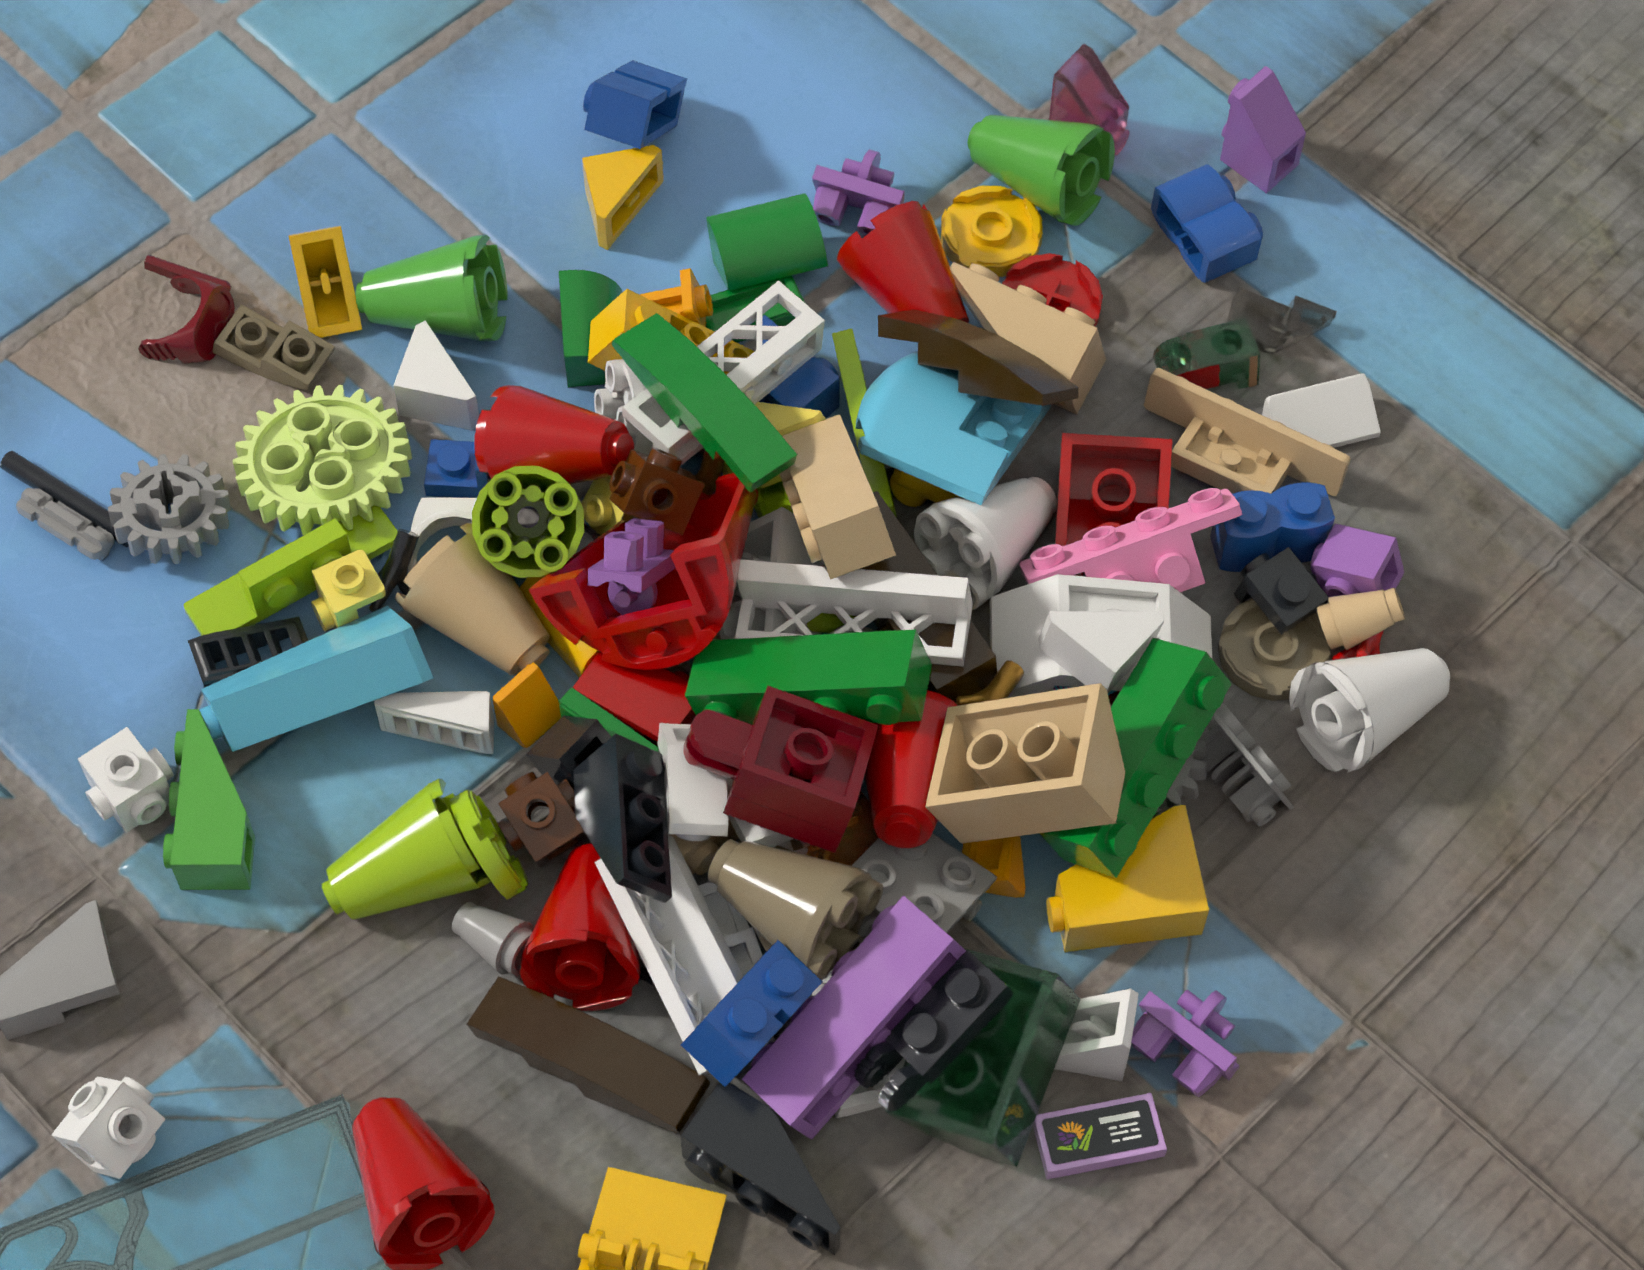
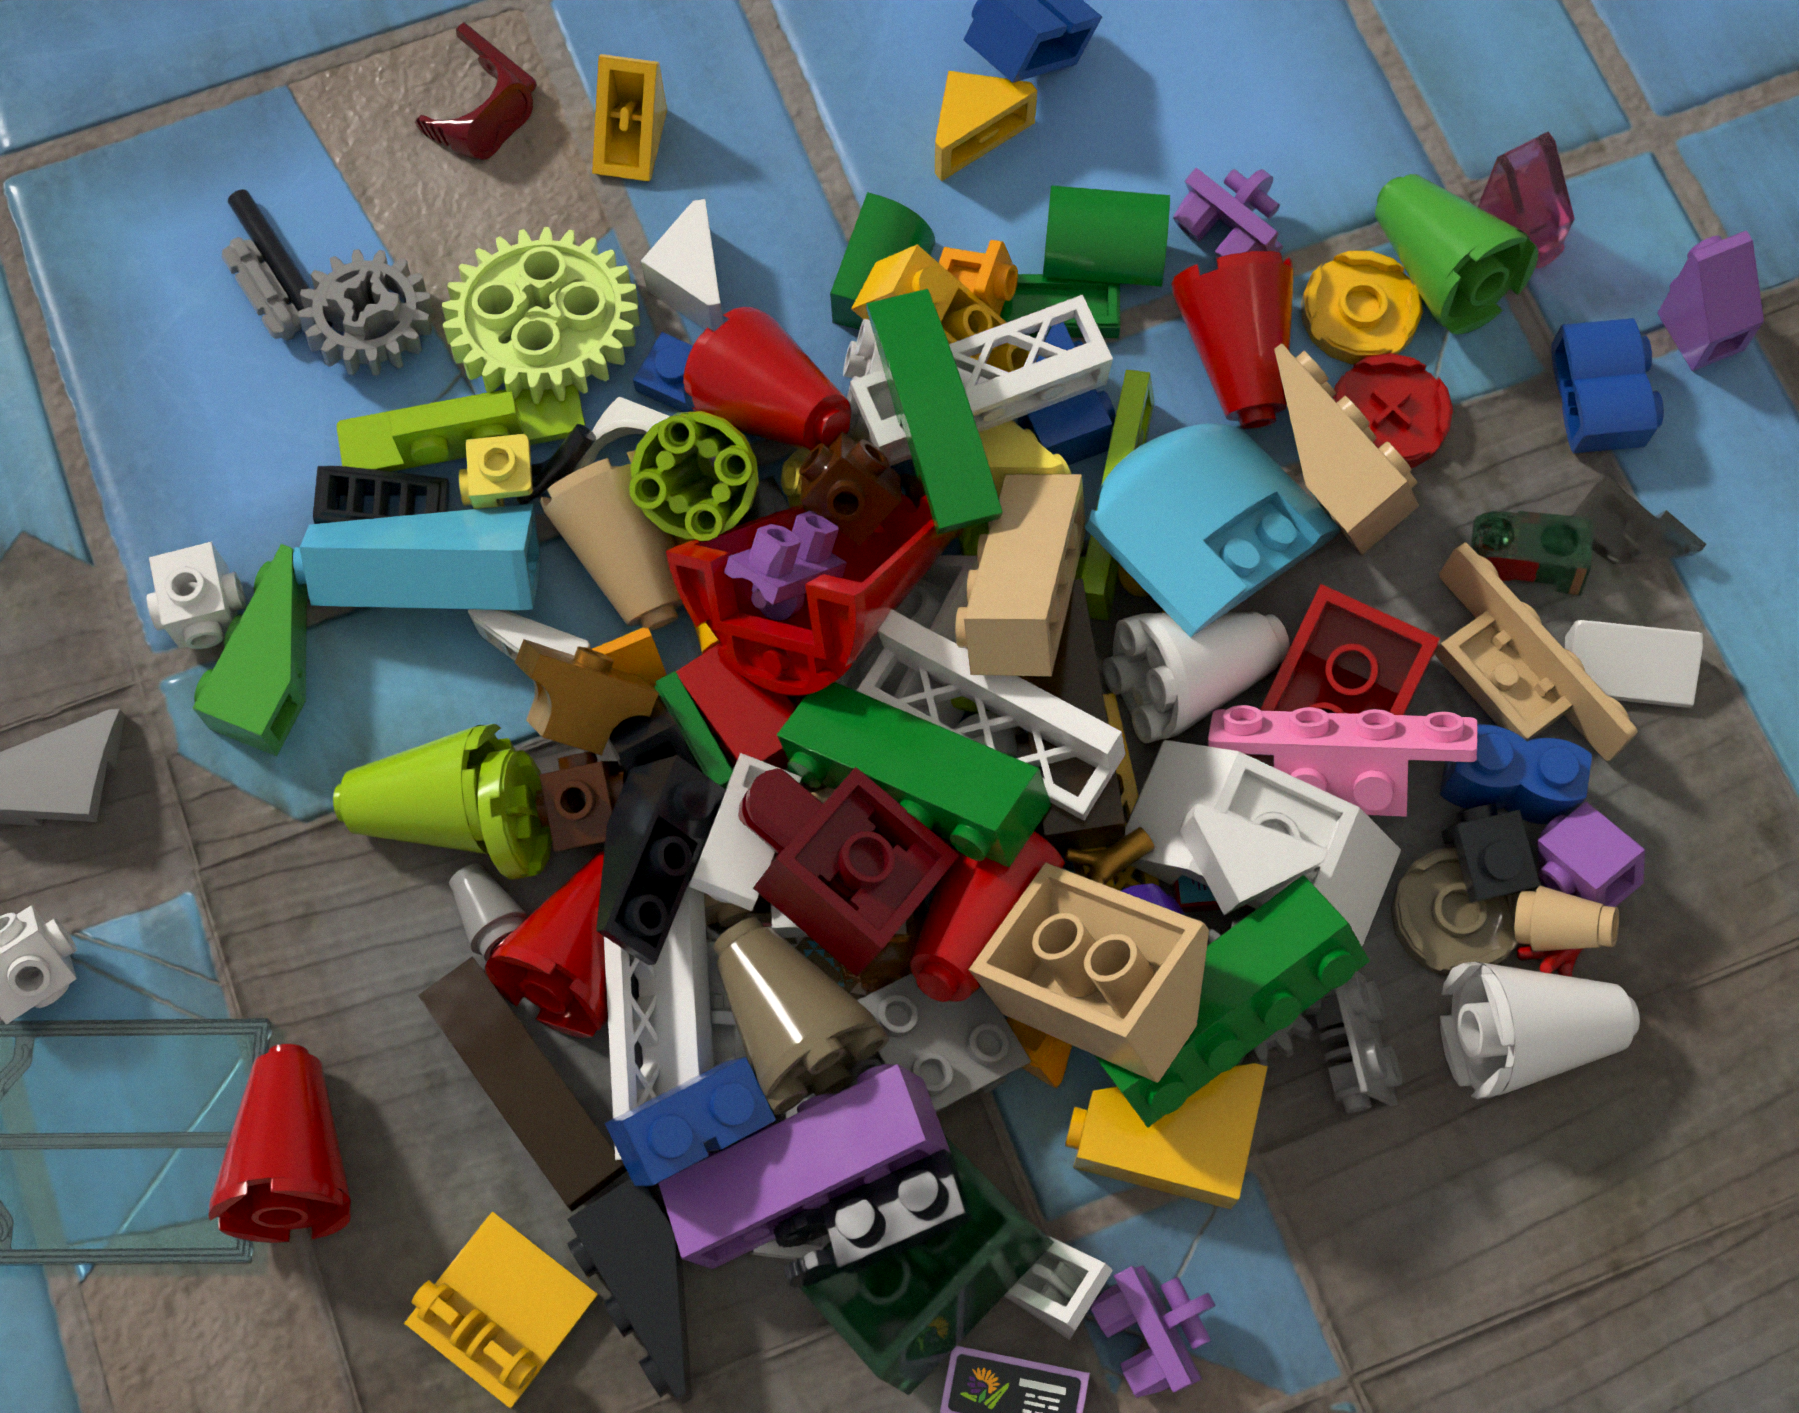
camera: 25 degrees right, 10 degrees up
dark tan slope [213,304,335,390] -> none
bright green cone [356,235,508,341] -> none
dark brown slope [878,309,1079,406] -> none
none -> pearl gold brick [515,639,659,755]

